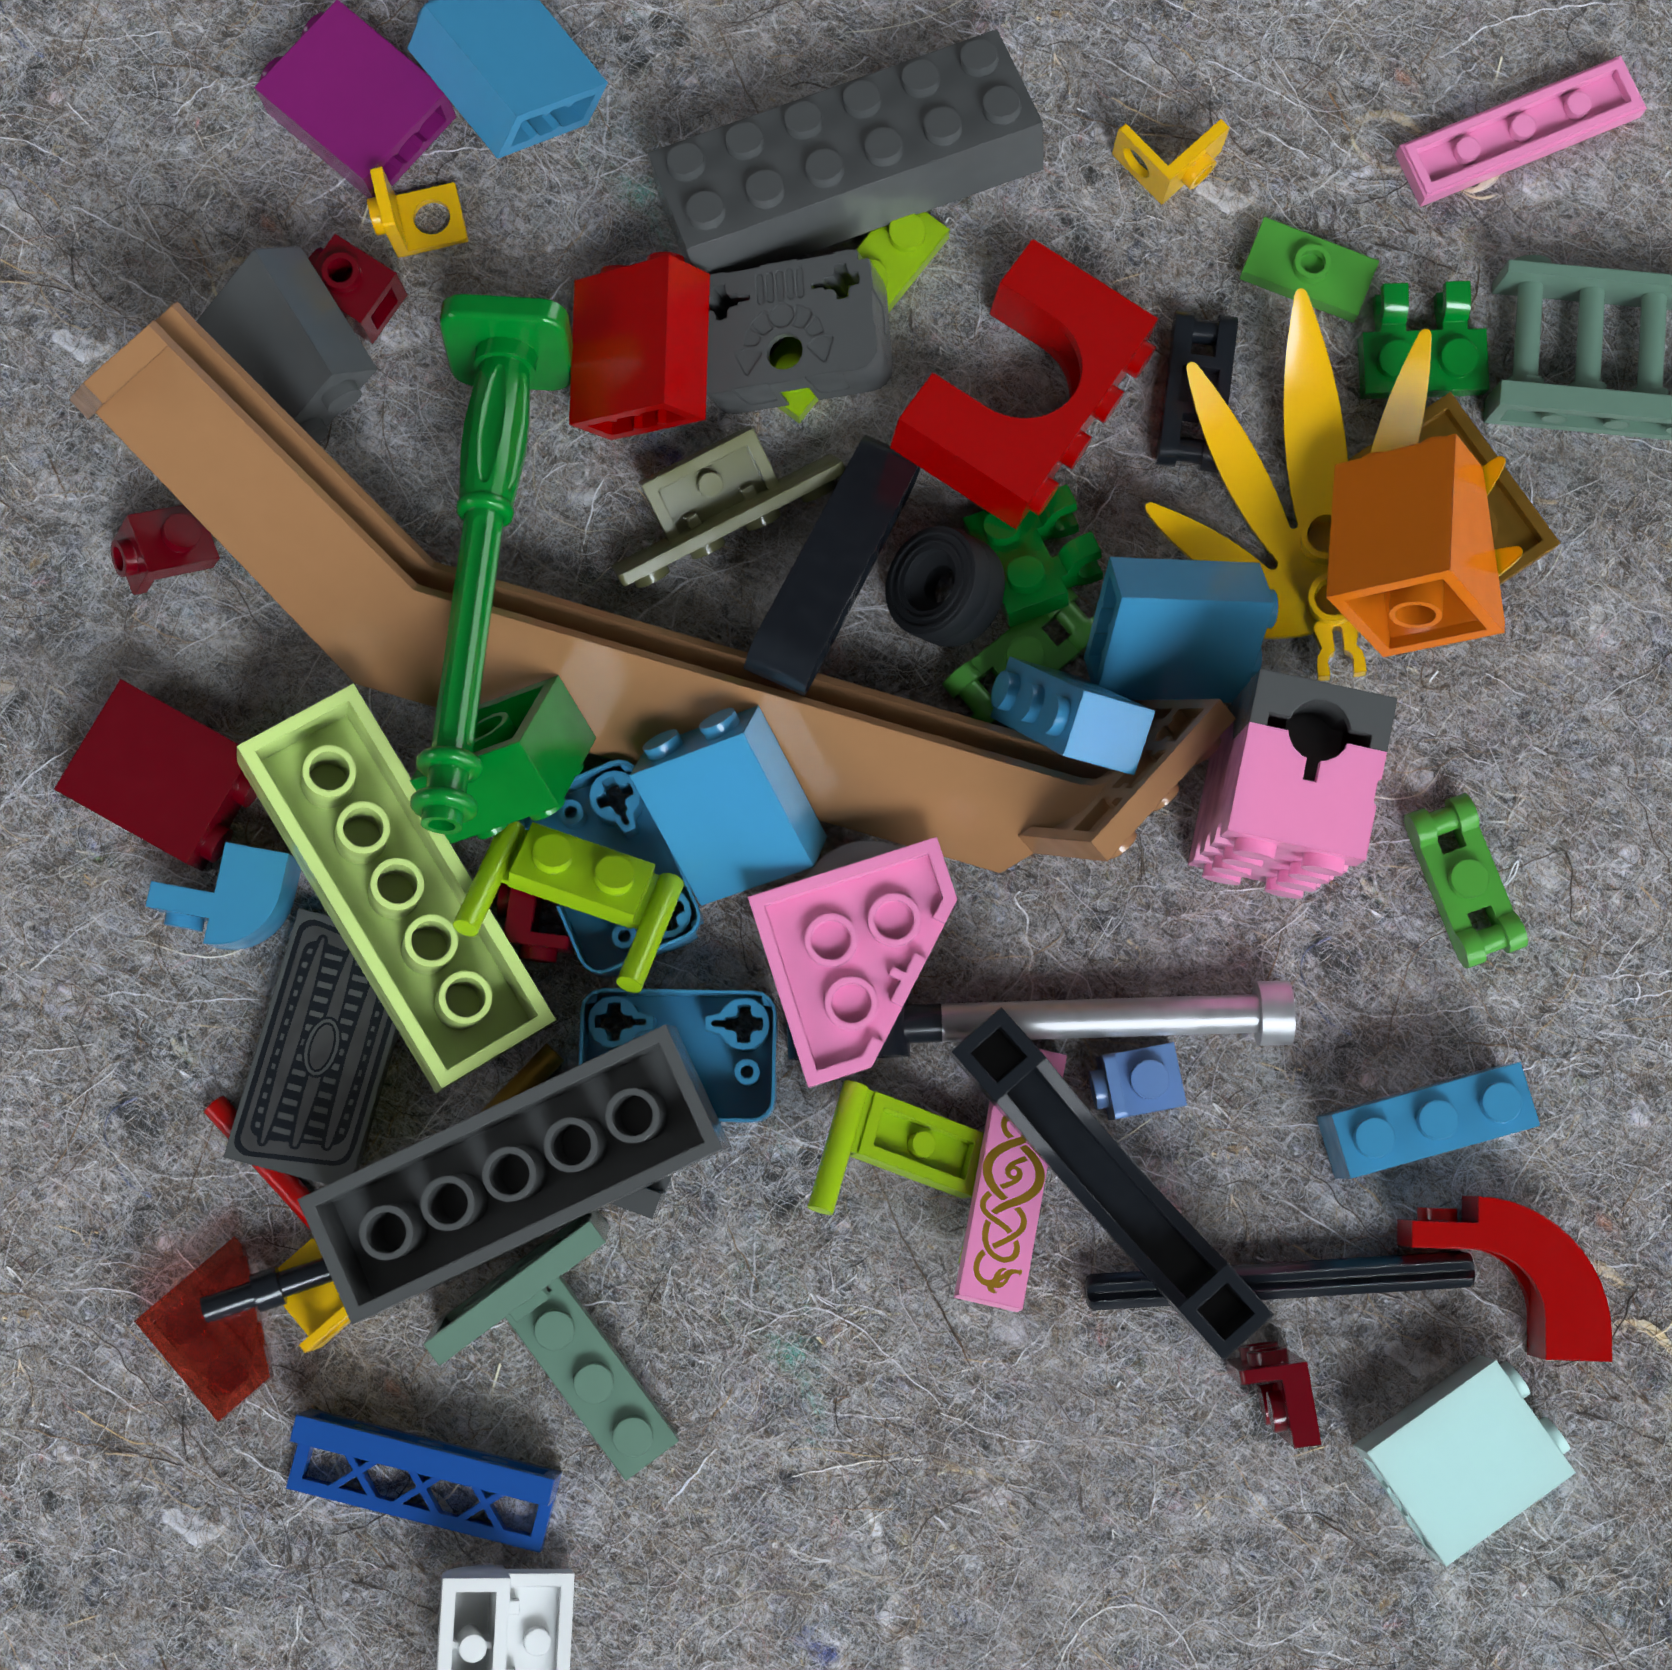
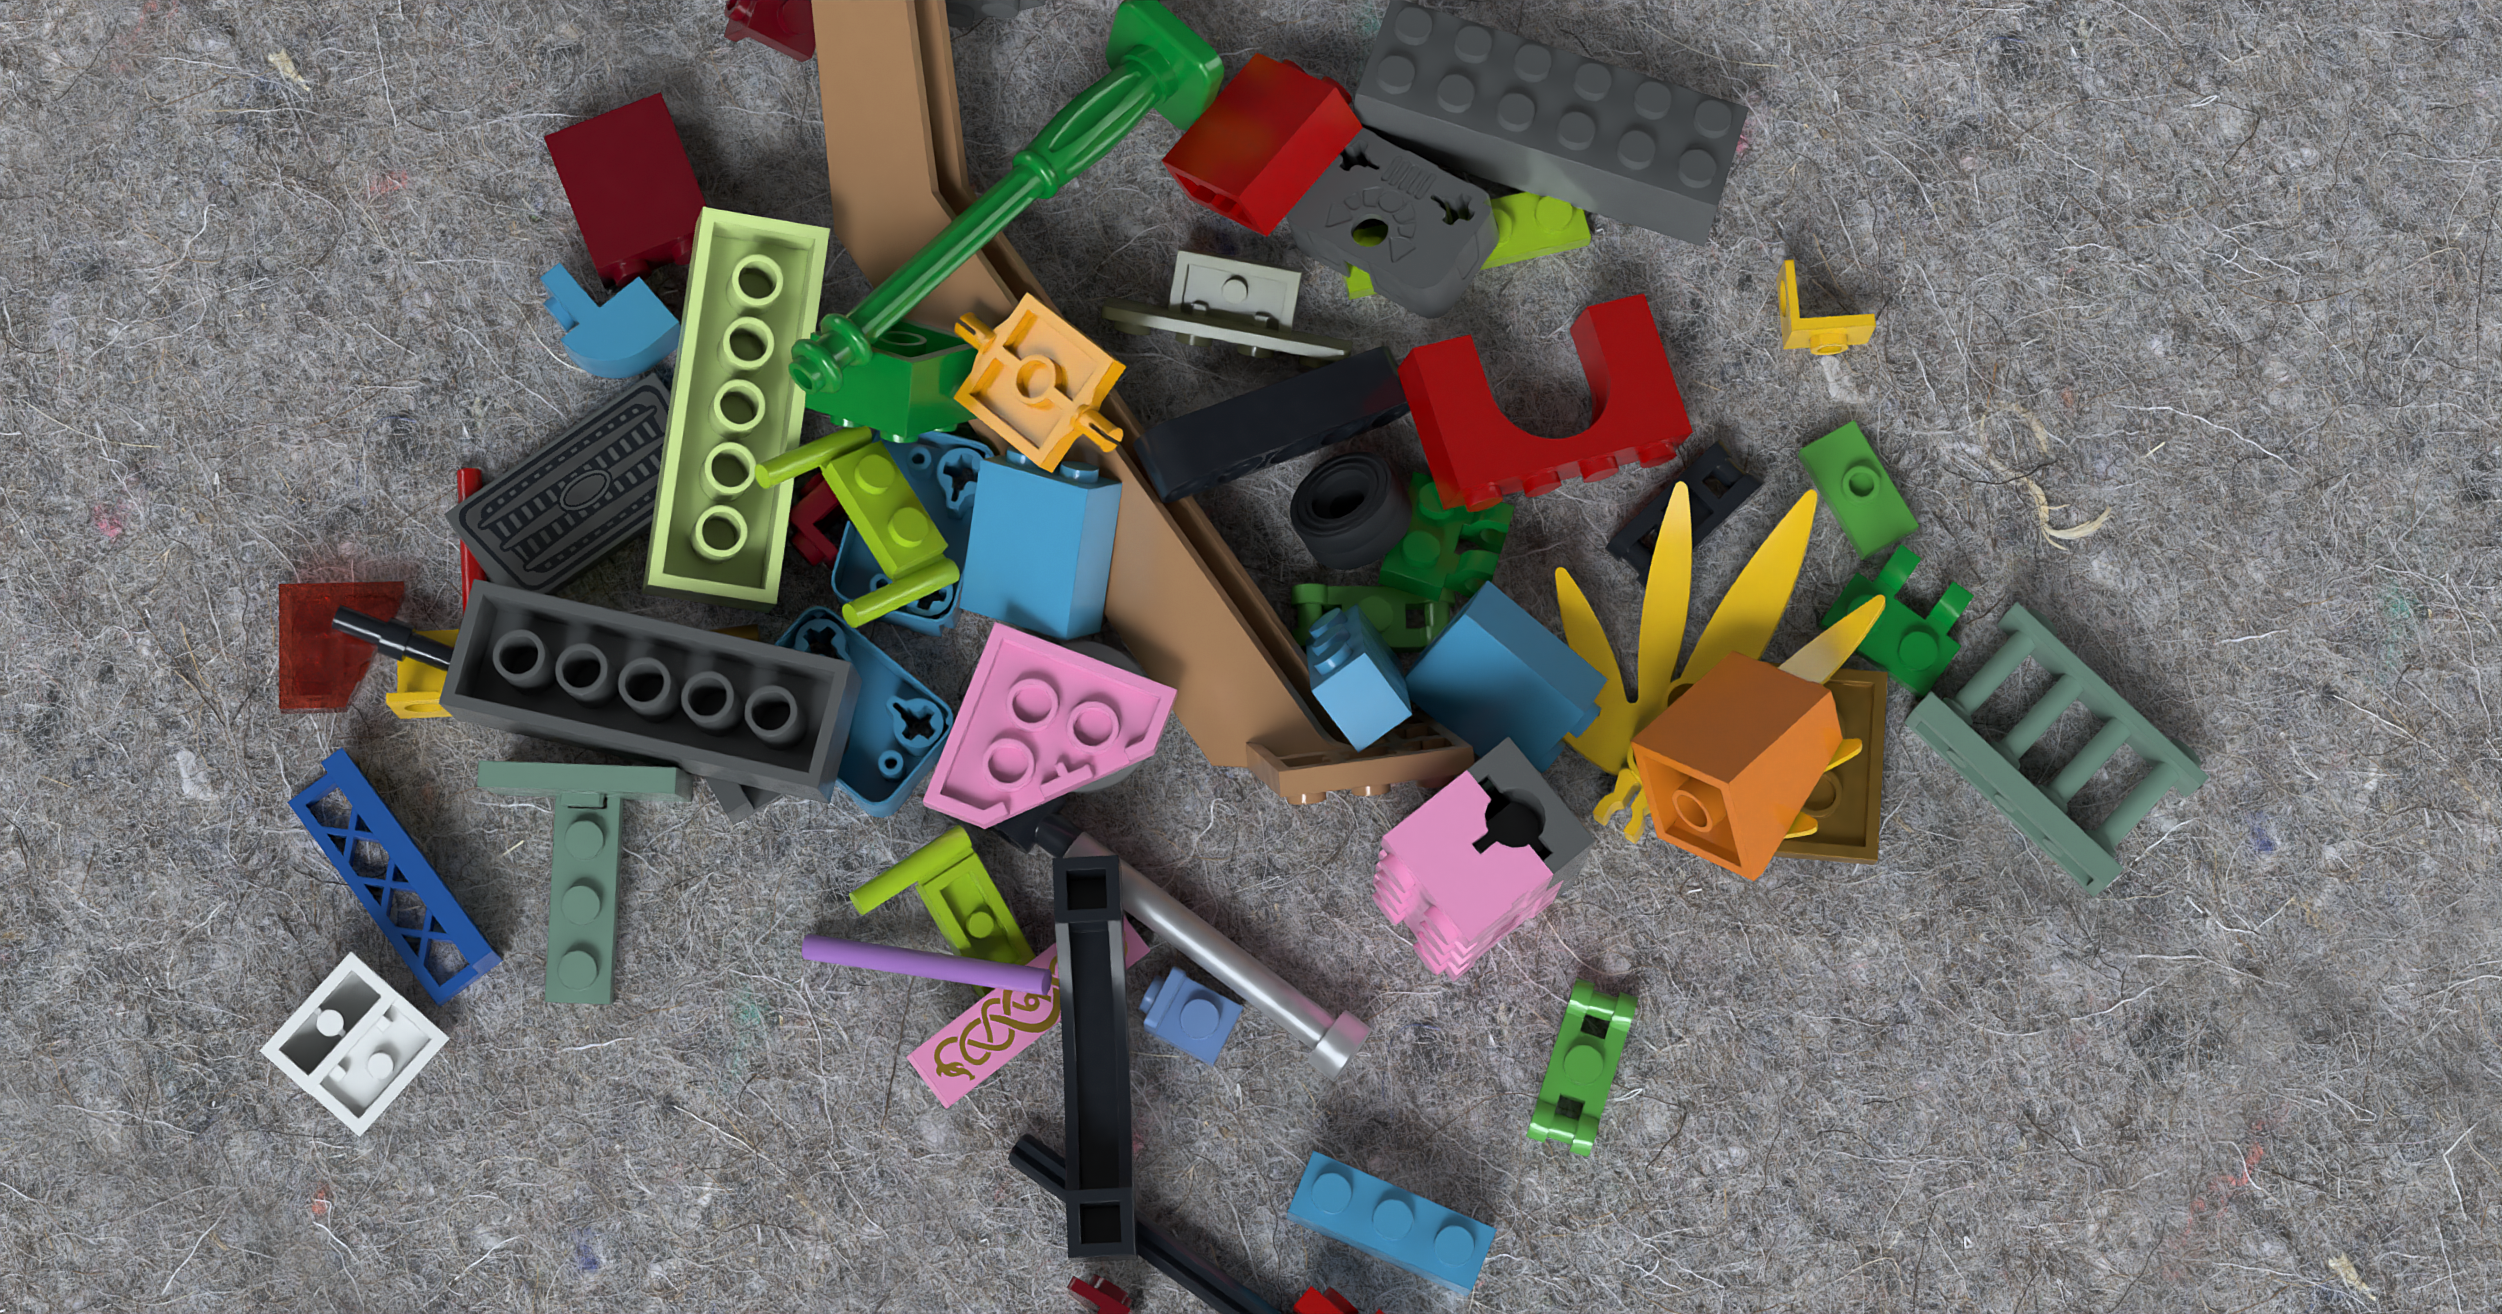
camera: 35 degrees right, 5 degrees down
bright pink tile [1395,55,1647,207] -> none
none -> medium lavender bar [802,934,1052,995]
none -> light orange plate [953,292,1127,473]

